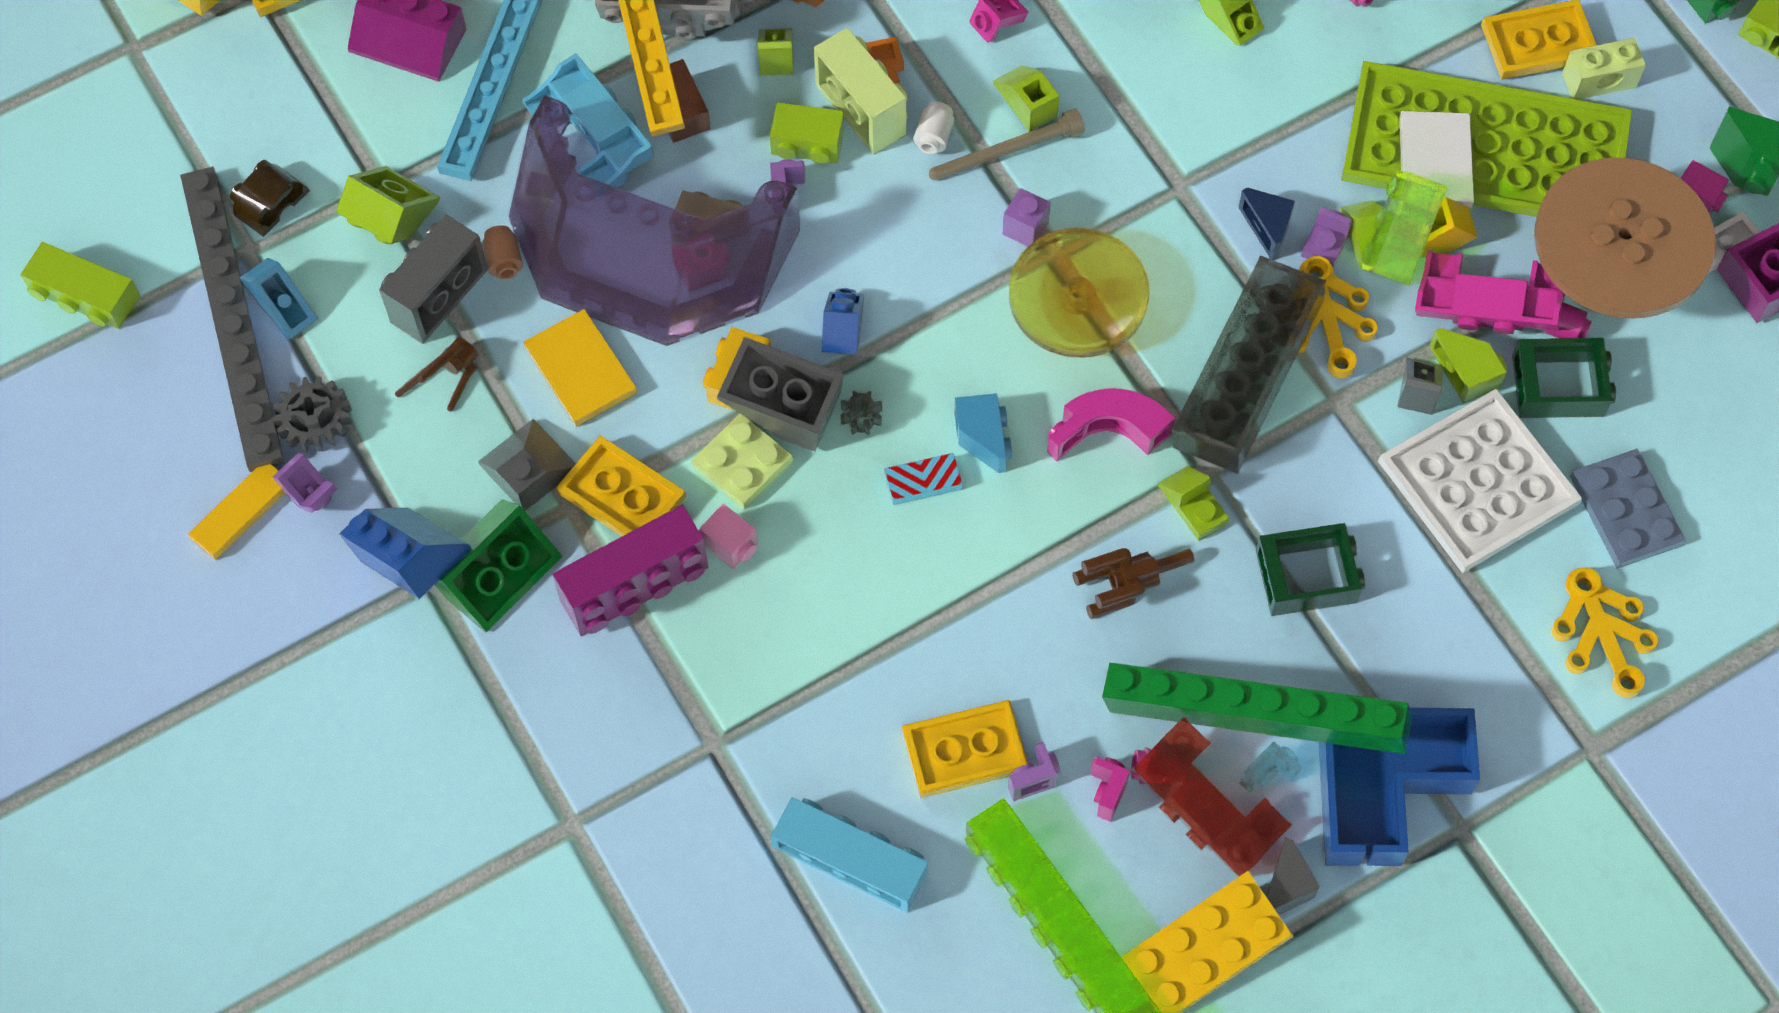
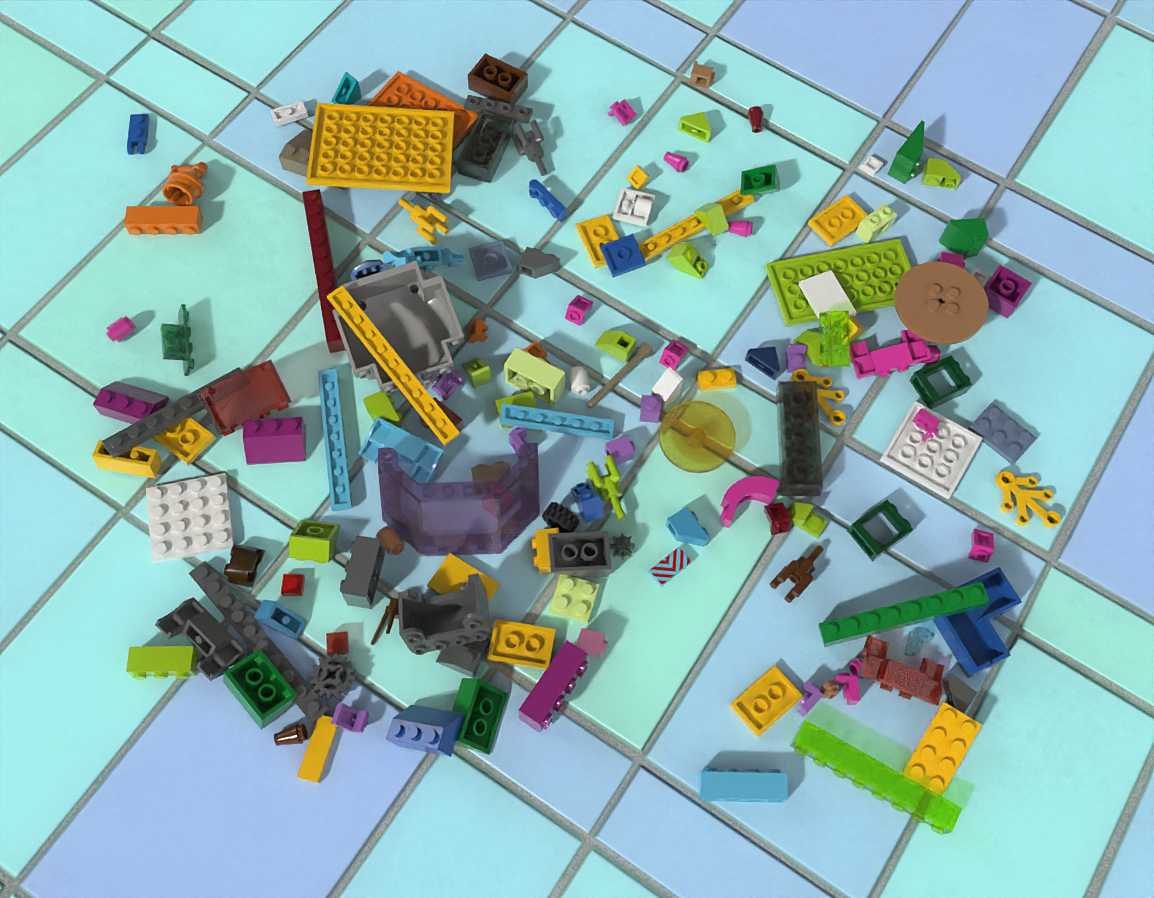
camera: 30 degrees left, 0 degrees up
dark grey slope [1397,358,1442,415] -> none
lime slope [1429,328,1507,404] -> none
none -> white plate [146,473,235,564]
none -> dark grey bracket [155,597,248,681]
none -> green slope [224,649,298,730]
none -> reddish brown cone [274,723,308,746]
none -> red plate [281,574,305,596]
none -> clear red plate [326,631,349,655]
none -> lime slope [363,391,403,428]
none -> dark grey windscreen [398,573,491,655]
none -> medium lavender bracket [431,369,464,401]
none -> medium azure plate [499,403,614,440]
none -> black tyre [542,502,580,533]
none -> lime plant [586,455,626,520]
none -> medium lavender brick [605,435,636,465]
none -> white slope [651,367,683,410]
none -> dark pink bracket [659,339,689,371]
none -> yellow plate [697,368,737,391]
none -> dark red bracket [764,502,791,535]
none -> medium nougat plate [820,680,839,700]
none -> dark pink bracket [912,408,941,442]
none -> dark pink bracket [968,529,994,563]

